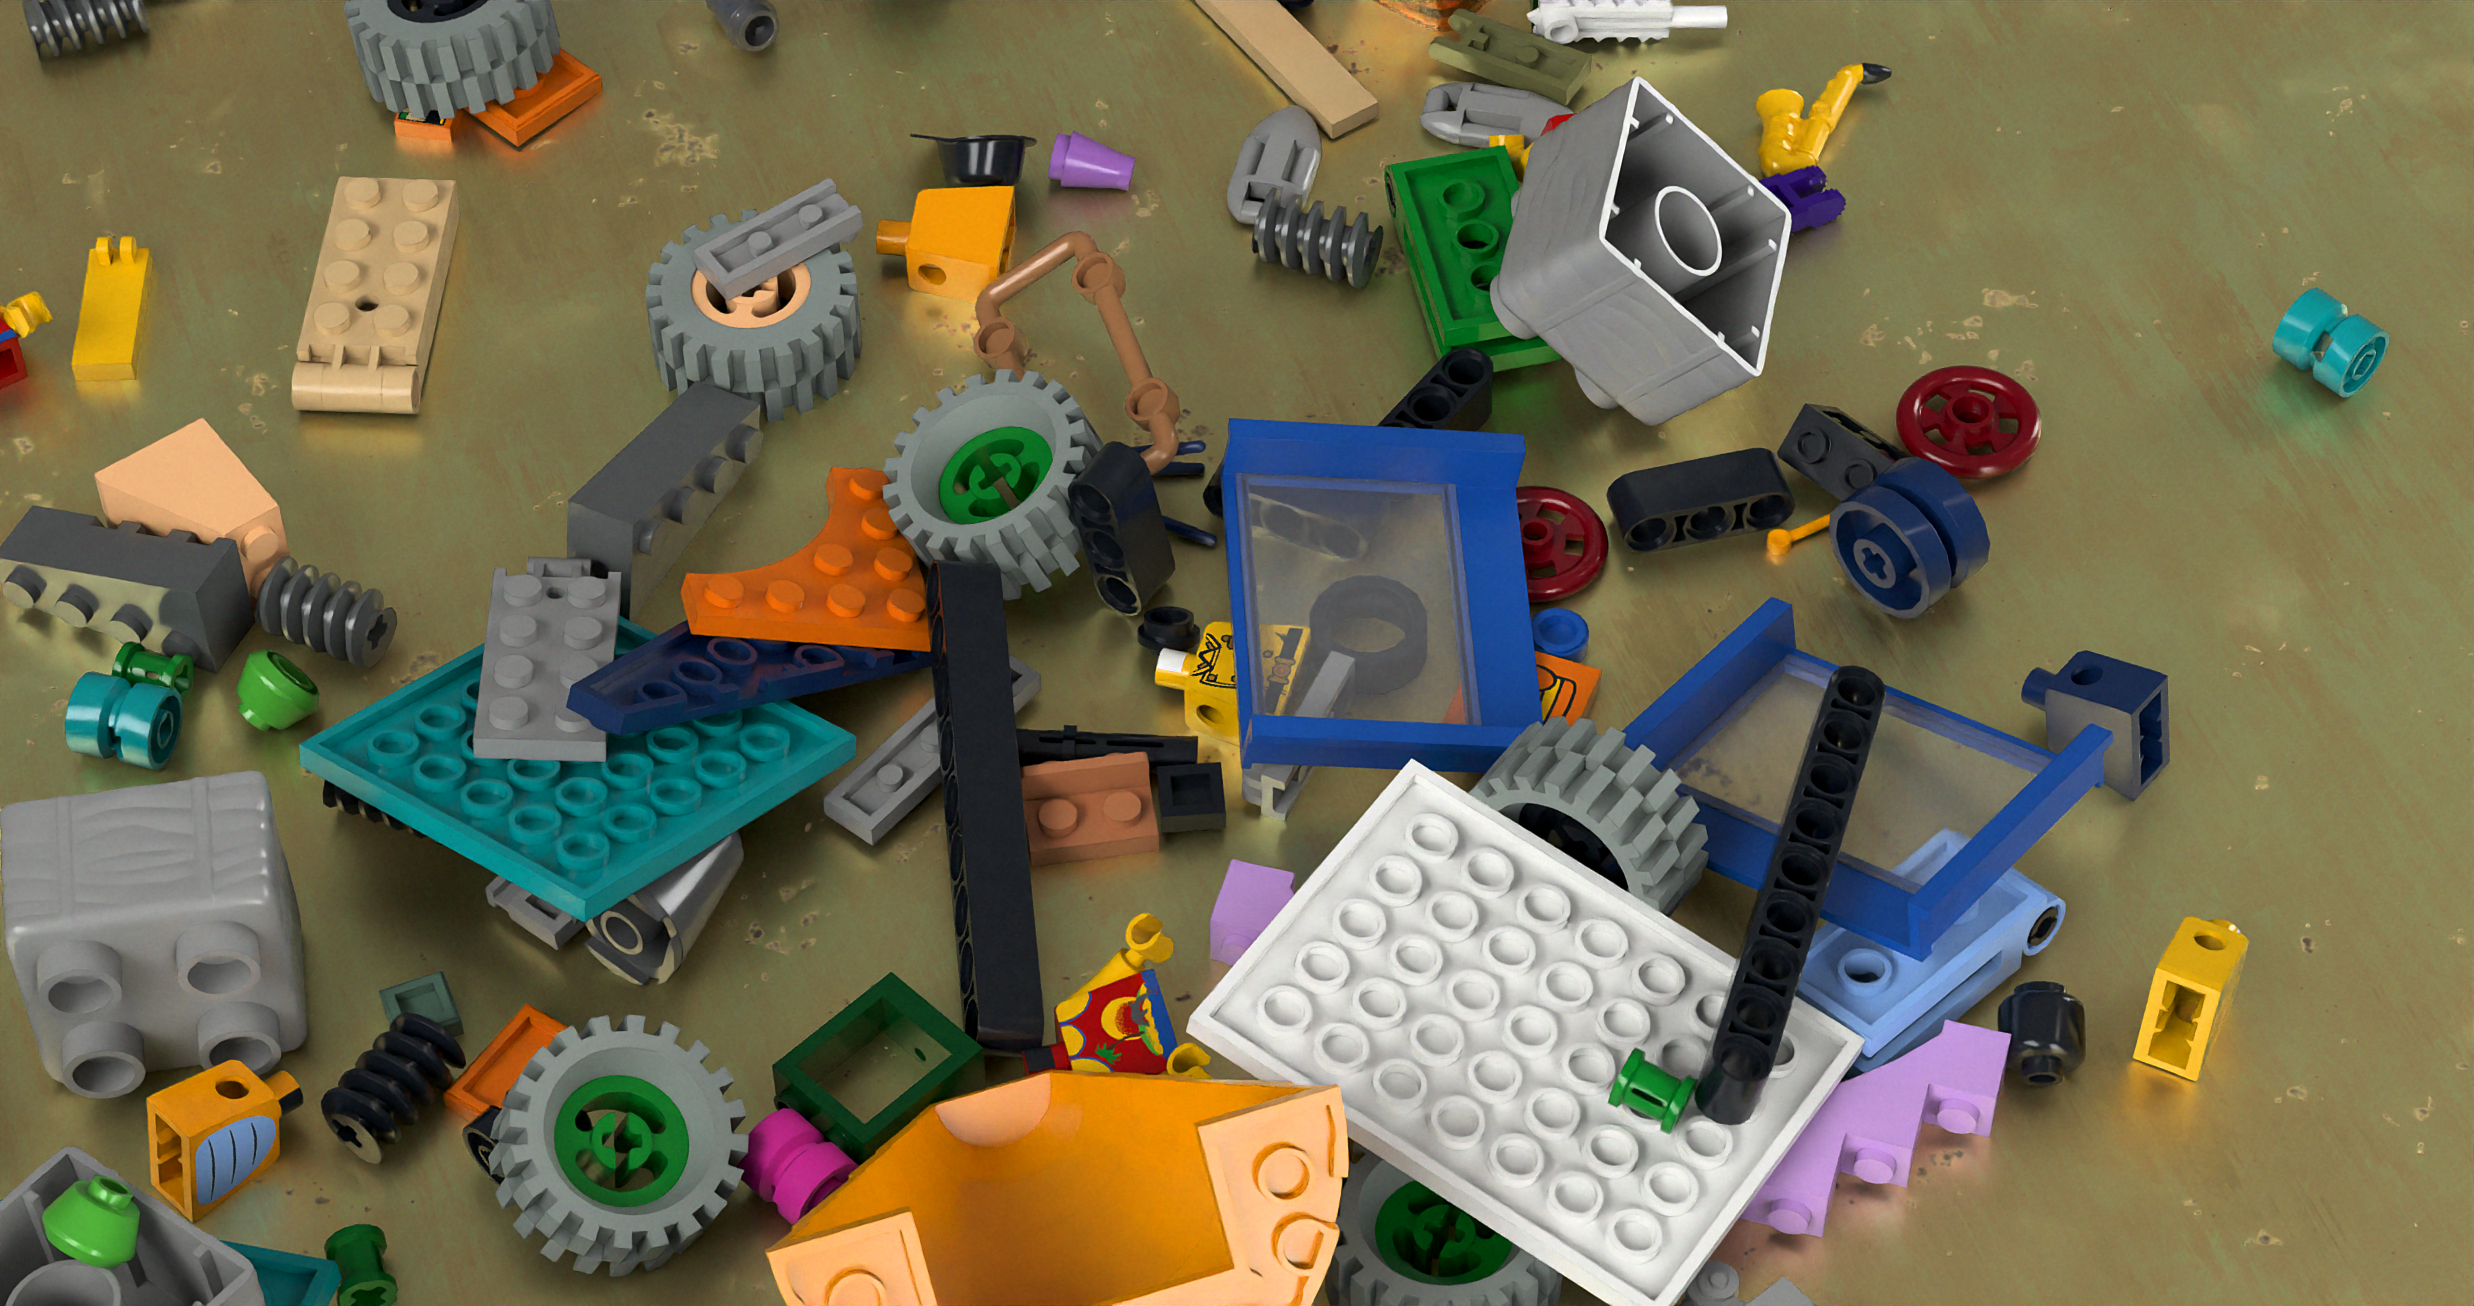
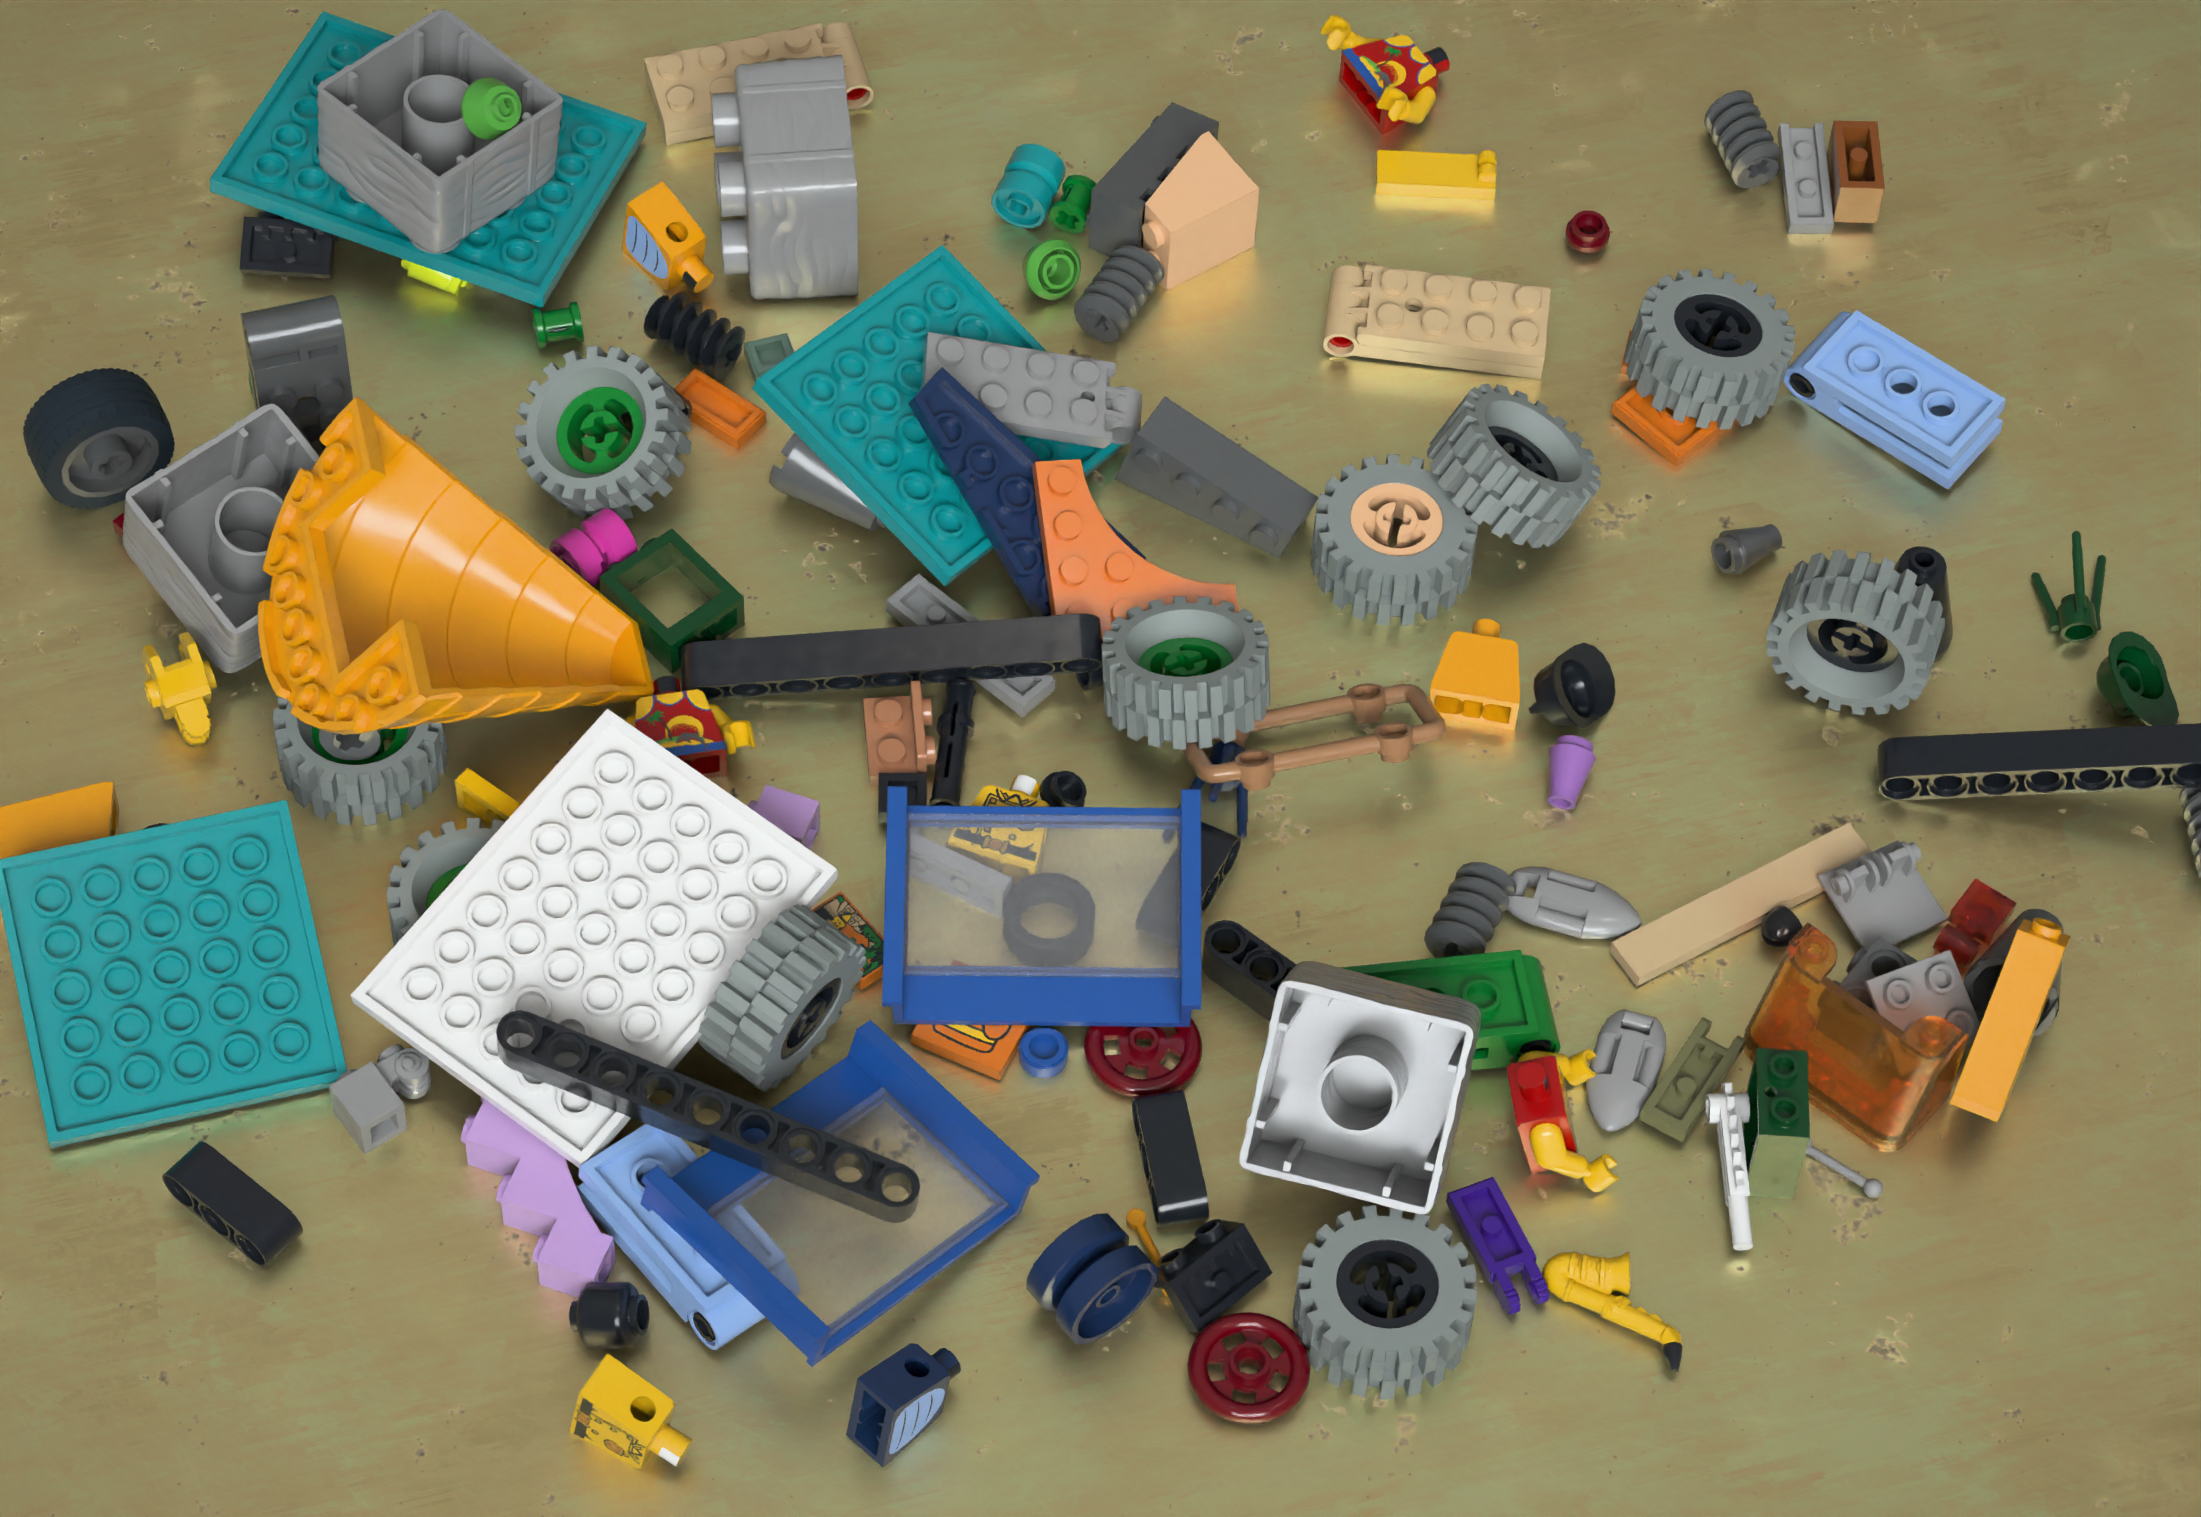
camera: 90 degrees right, 5 degrees up
light grey hinge [693,177,864,301] -> none
black beam [1068,441,1175,616] -> none
green bush [1607,1047,1698,1135] -> none
none -> light grey wheel [1293,1205,1478,1399]
none -> light grey wheel [1427,384,1601,548]
none -> dark red plate [1565,210,1610,252]

